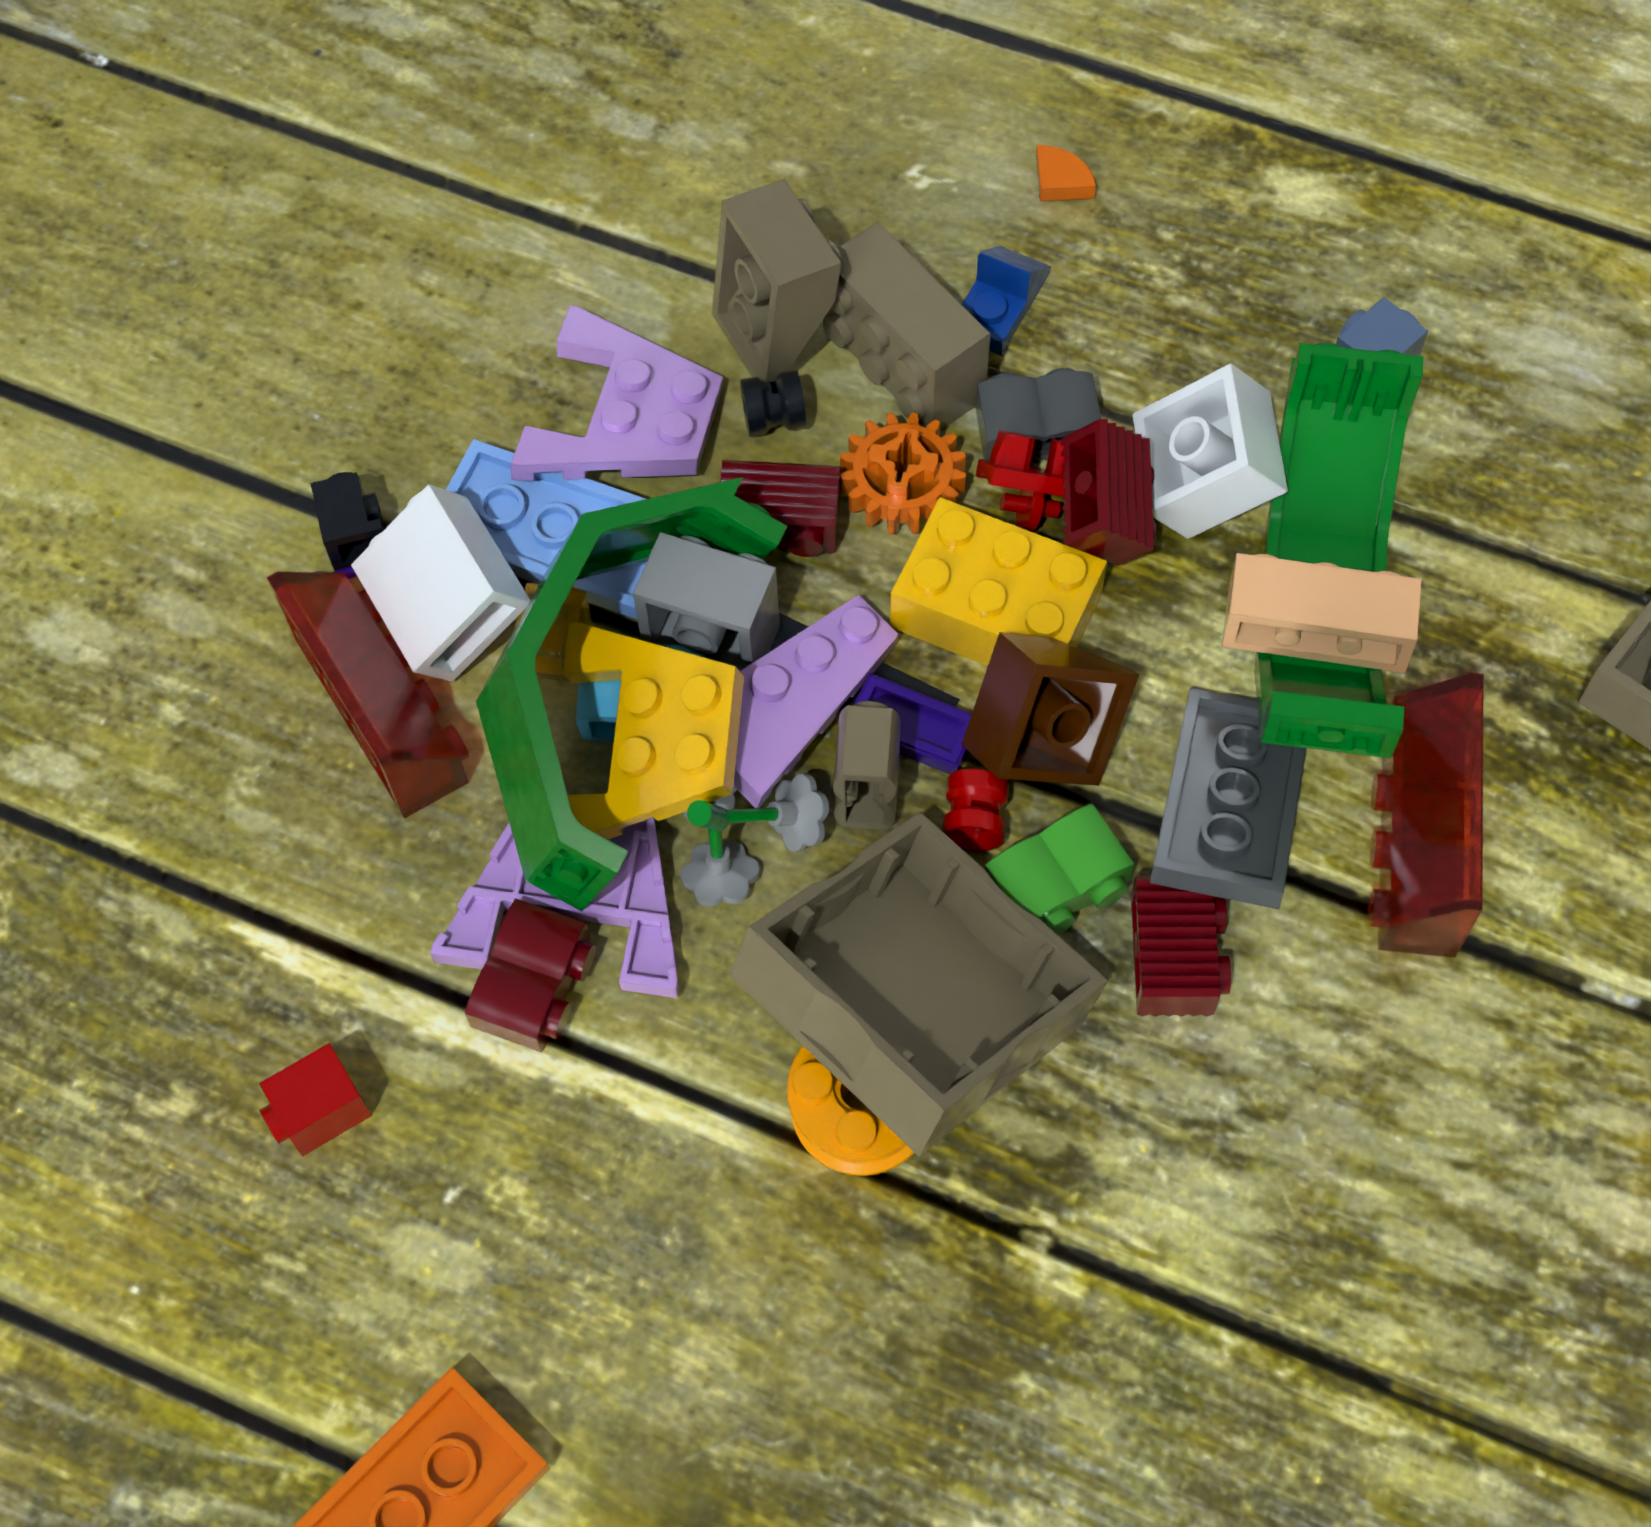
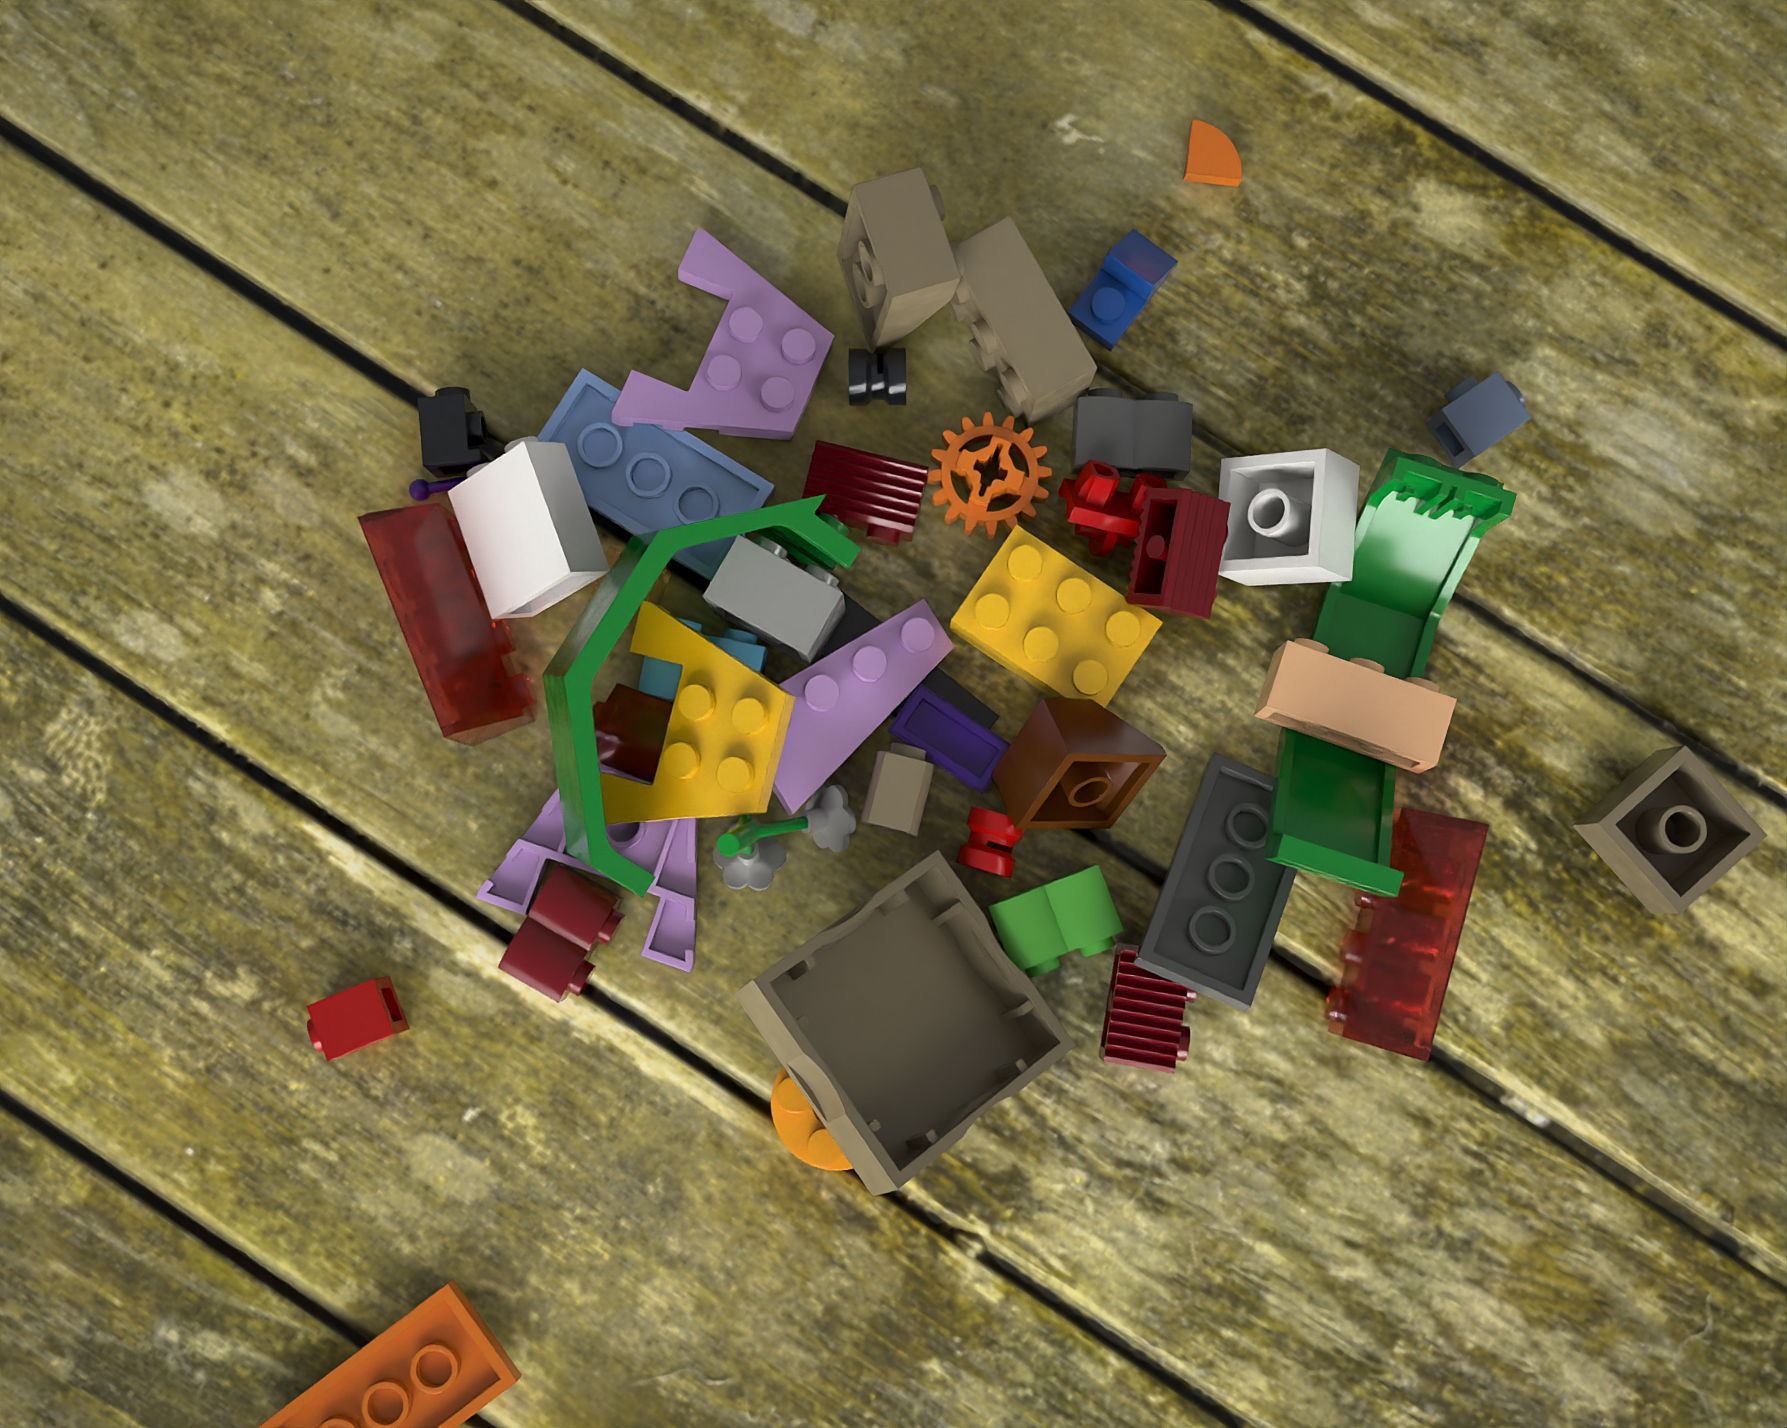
camera: 10 degrees right, 20 degrees up
none -> clear red brick [592,682,673,784]

